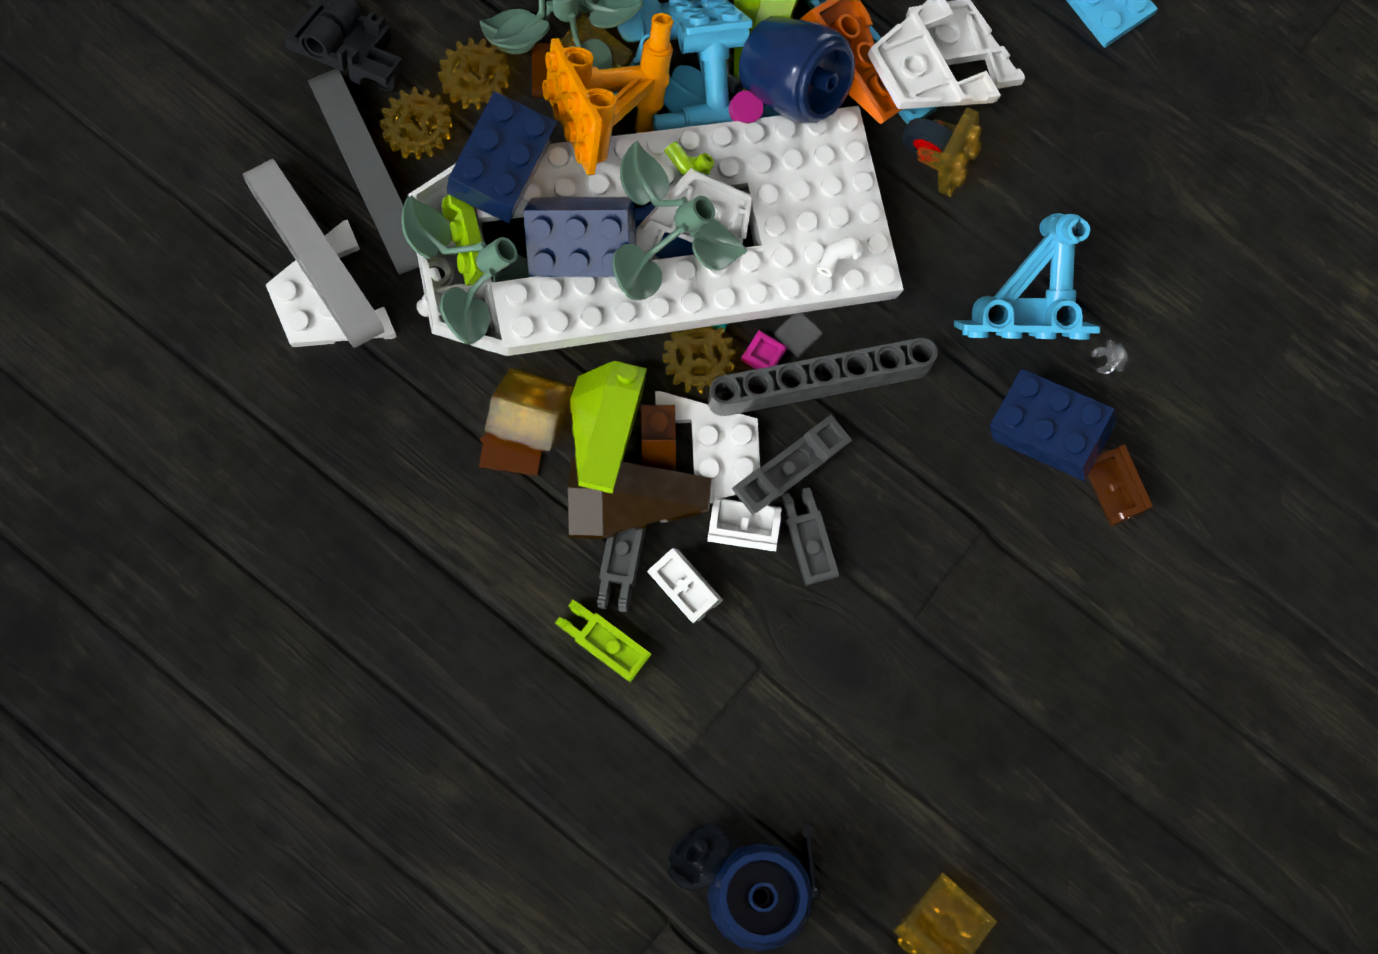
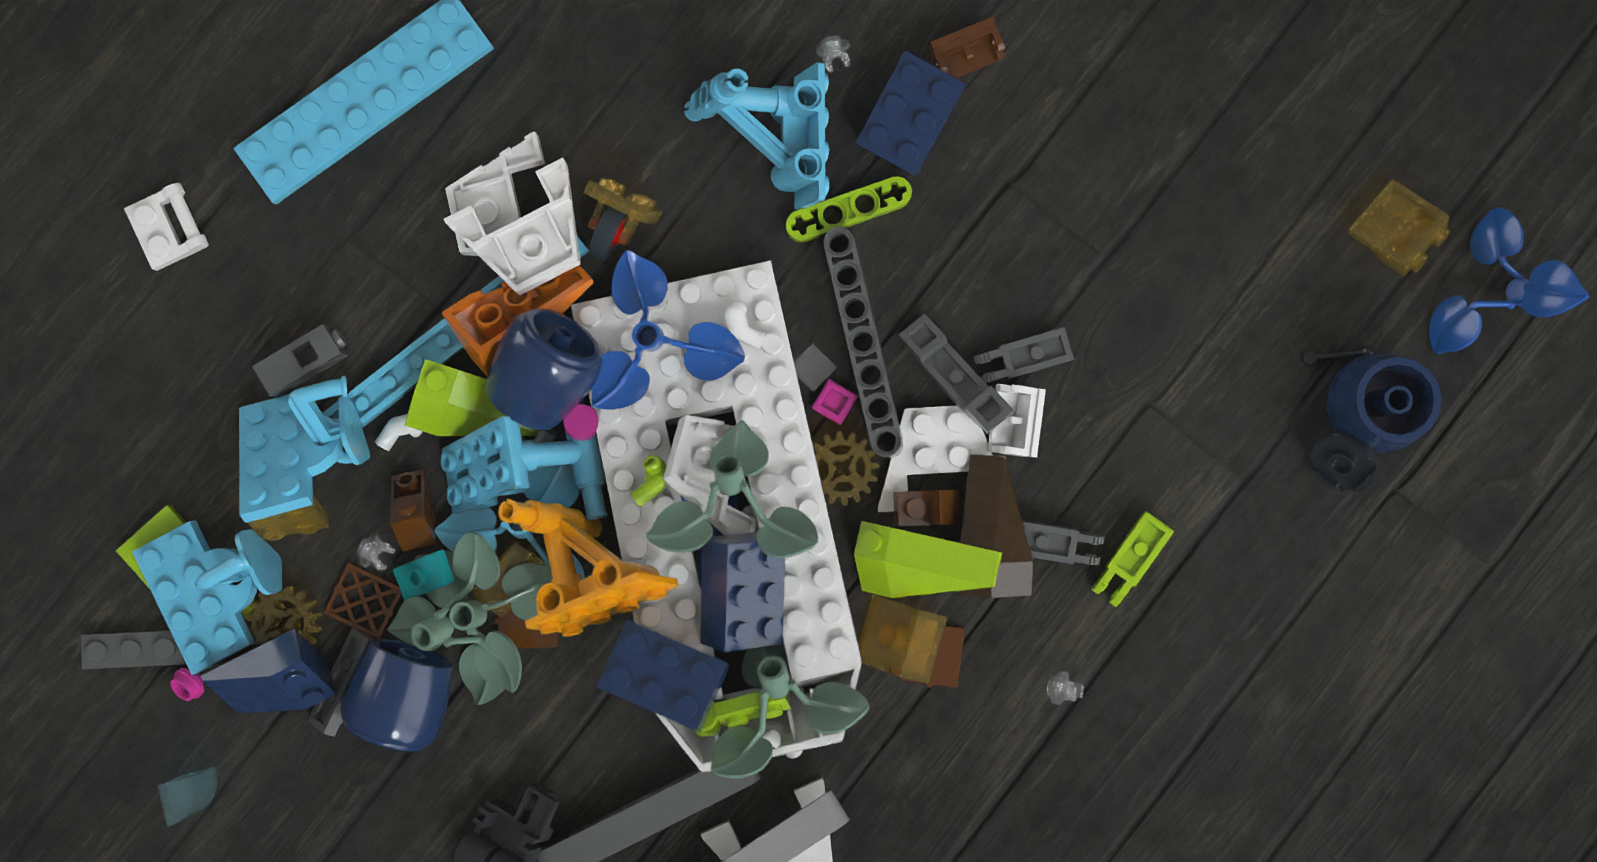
camera: 85 degrees left, 10 degrees up
clear yellow gear [380,87,453,160] -> none
clear yellow gear [438,38,510,110] -> none
white hinge [647,548,723,623] -> none
none -> blue plant [591,251,745,410]
none -> lime beam [786,176,912,243]
none -> clear plate [1047,670,1084,705]

